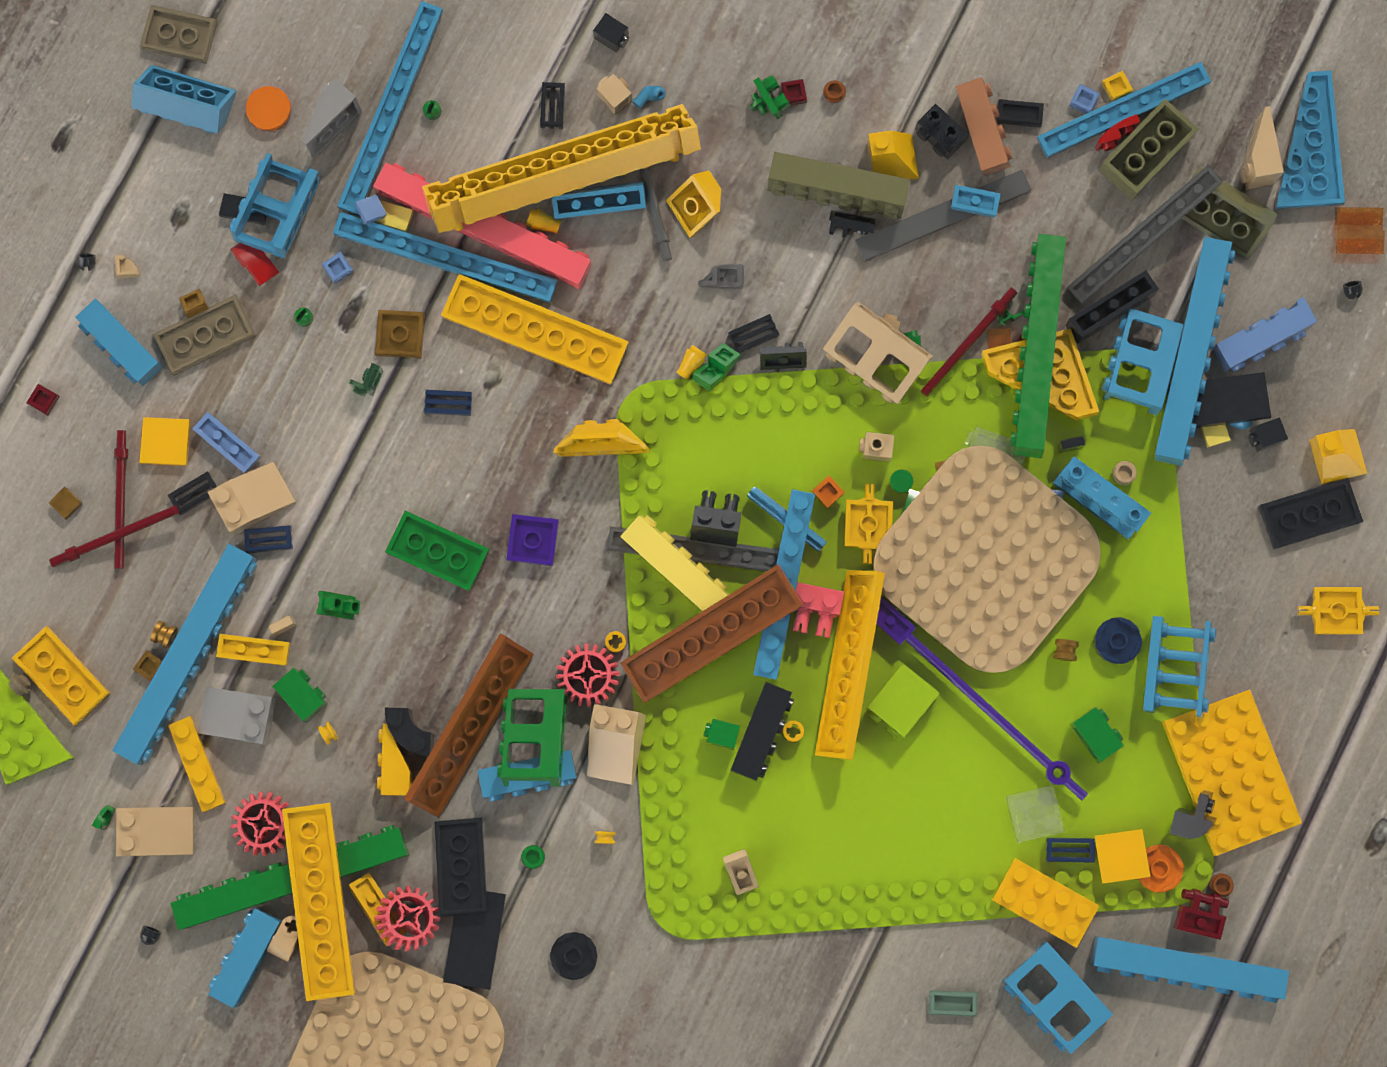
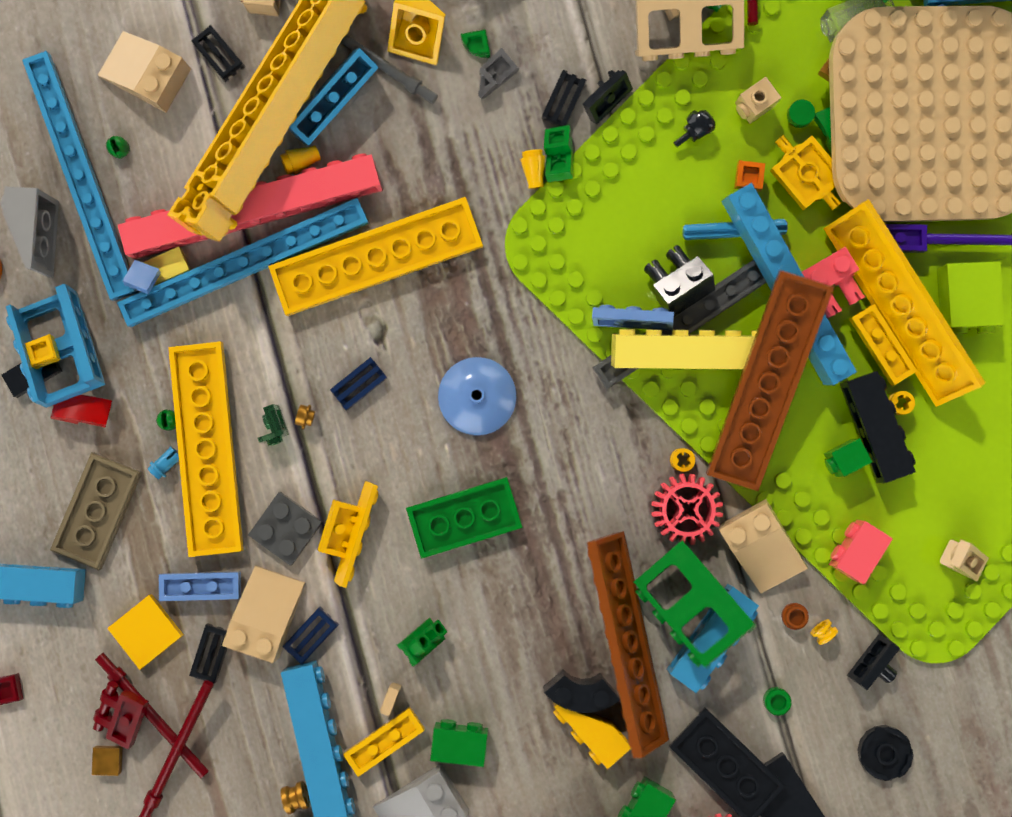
camera: 40 degrees left, 5 degrees up
pearl gold tile [179,288,209,319] -> none
yellow bush [318,721,339,745] -> none
medium blue tile [322,251,354,284] -> none
pearl gold tile [375,310,425,359] -> none
dark purple plate [506,514,559,566] -> none
yellow wedge [554,419,650,457] -> none
none -> yellow tile [25,334,61,369]
none -> dark red plate [93,681,149,750]
none -> tan slope [98,31,191,113]
none -> dark azure pin [147,446,179,480]
none -> yellow plate [168,341,244,557]
none -> dark grey plate [248,492,323,566]
none -> pearl gold plate [295,404,315,429]
none -> yellow bracket [317,481,378,588]
none -> medium blue dish [438,357,516,435]
none -> green tile [460,29,490,58]
none -> medium blue plate [592,305,674,331]
none -> black piece [673,110,716,147]
none -> dark orange plate [781,603,809,630]
none -> coral brick [829,520,893,584]
none -> black tile [847,634,900,691]
none -> yellow plate [849,304,917,386]

